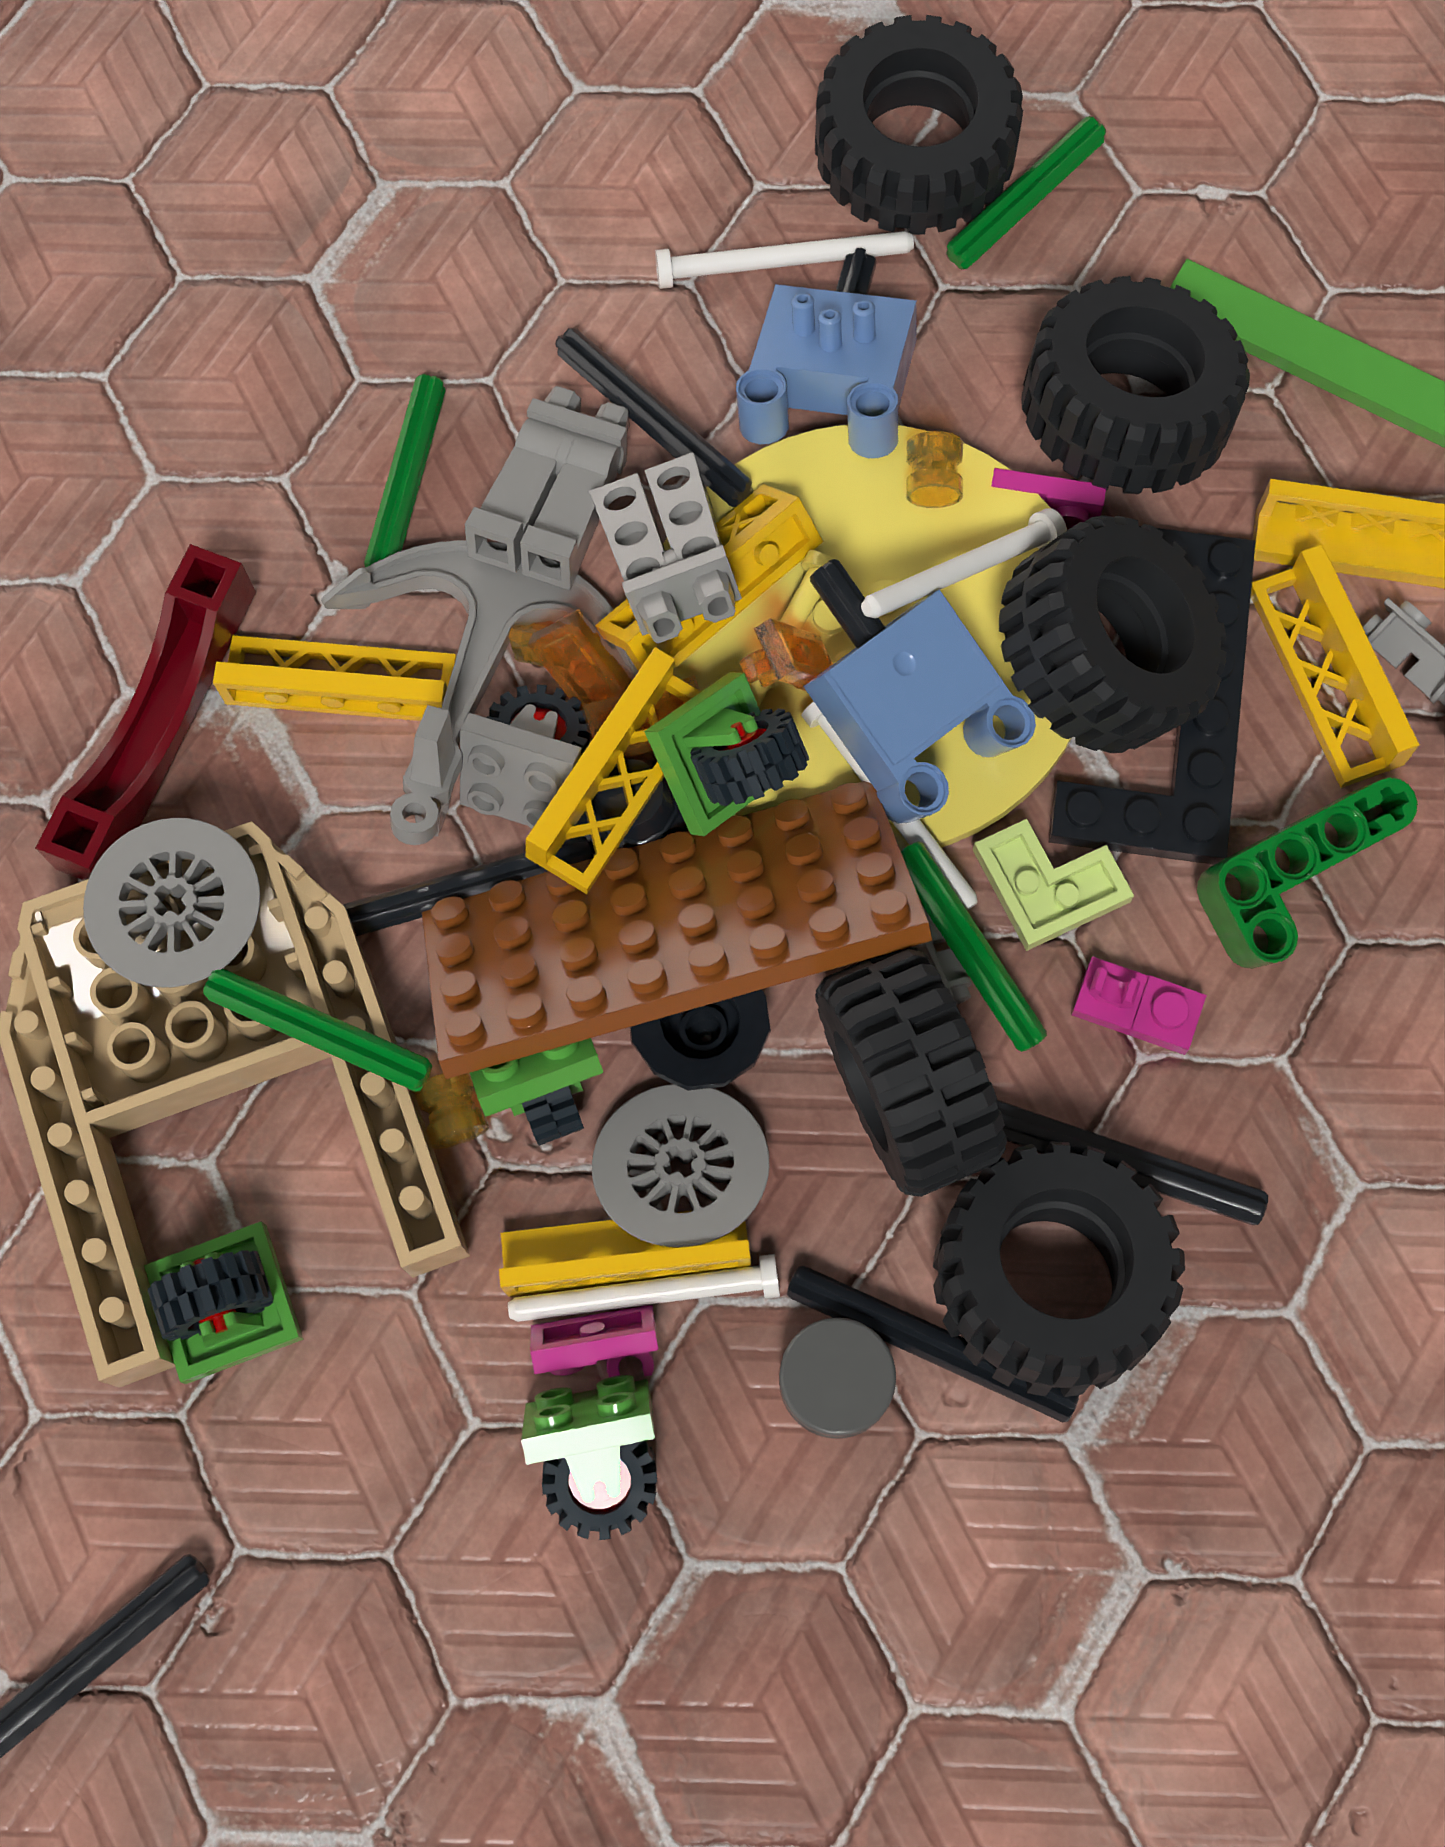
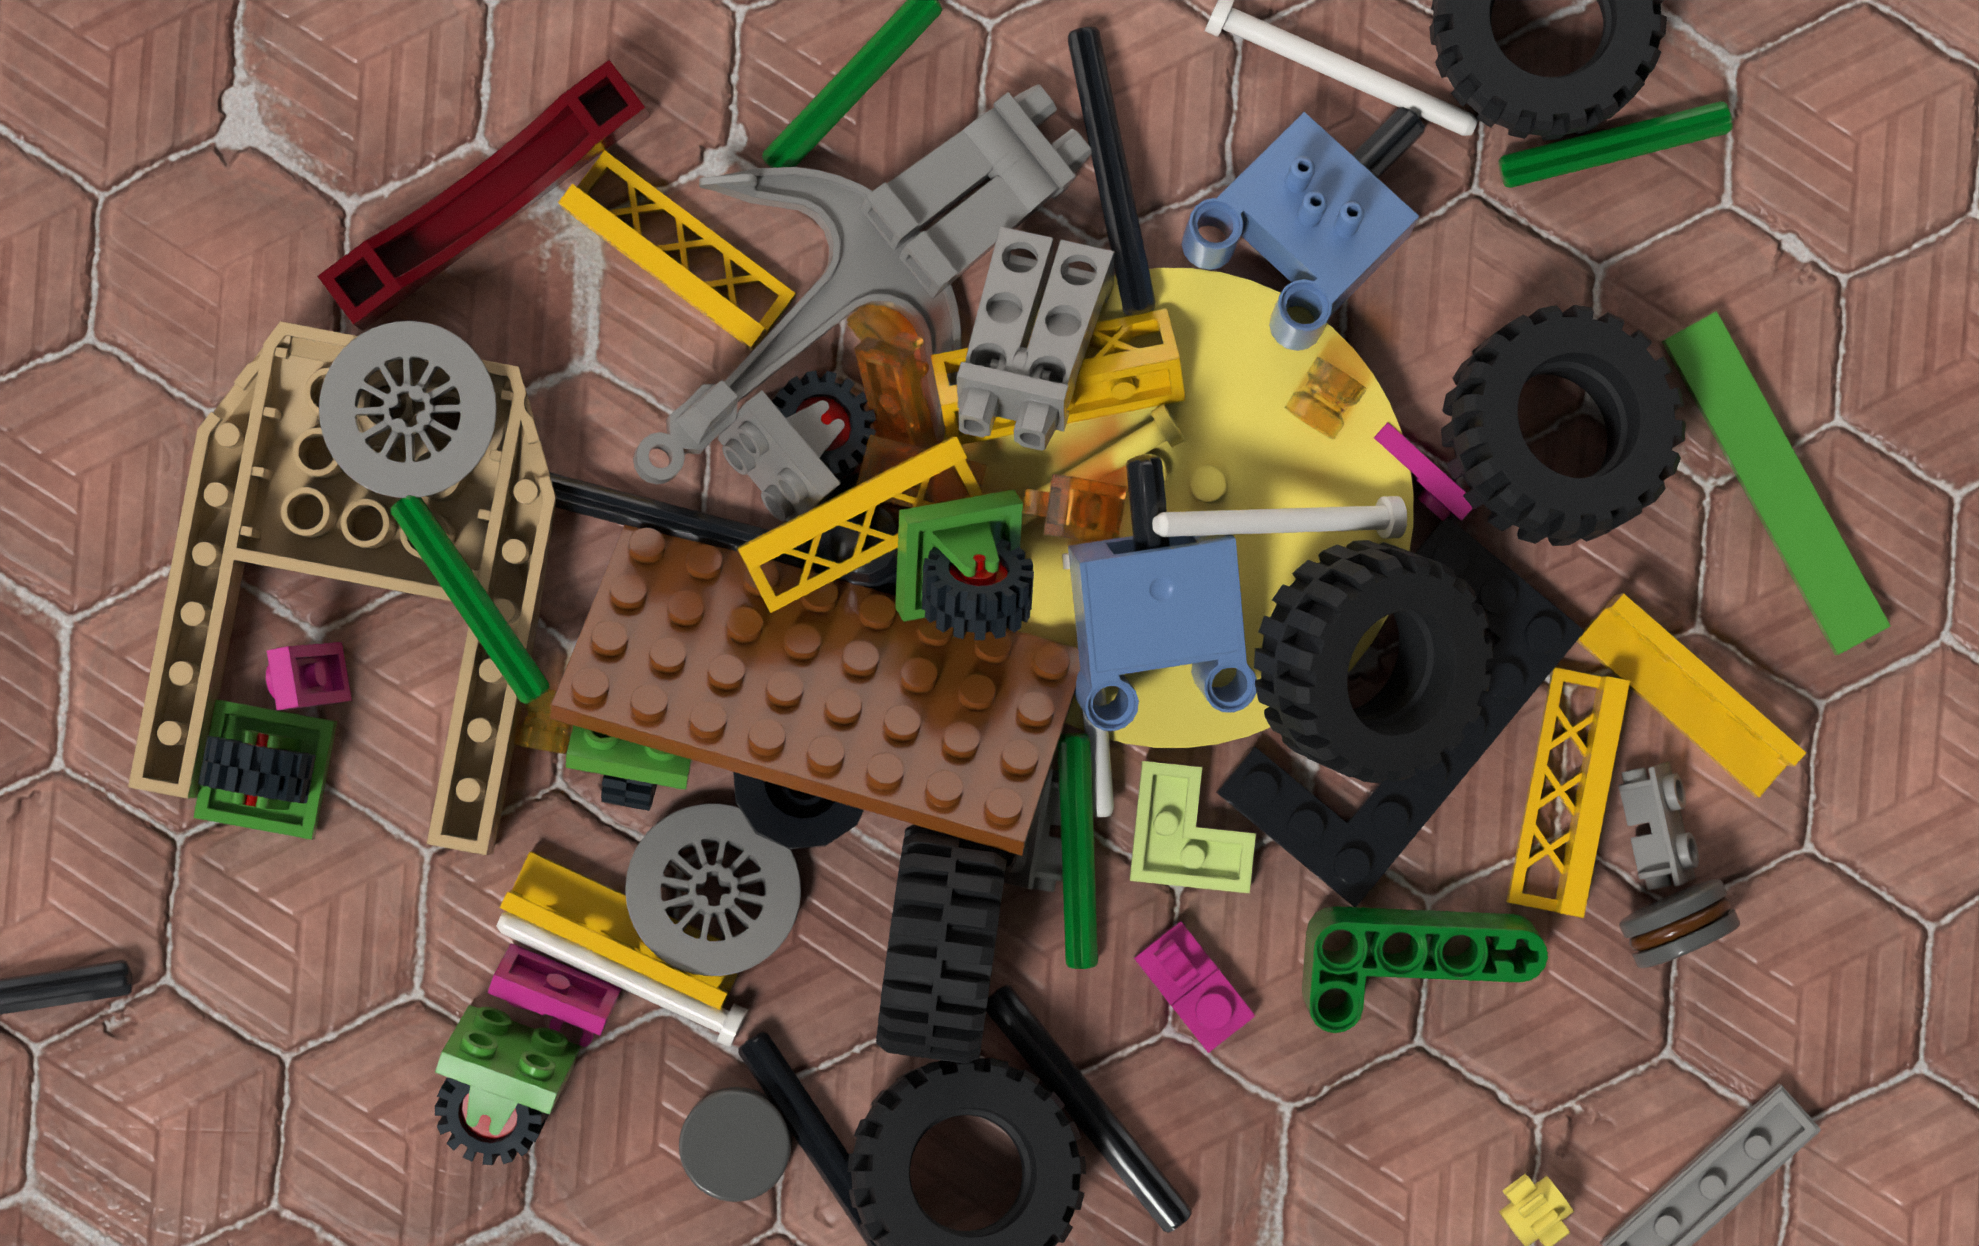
camera: 25 degrees right, 15 degrees up
none -> dark pink plate [266,642,352,711]

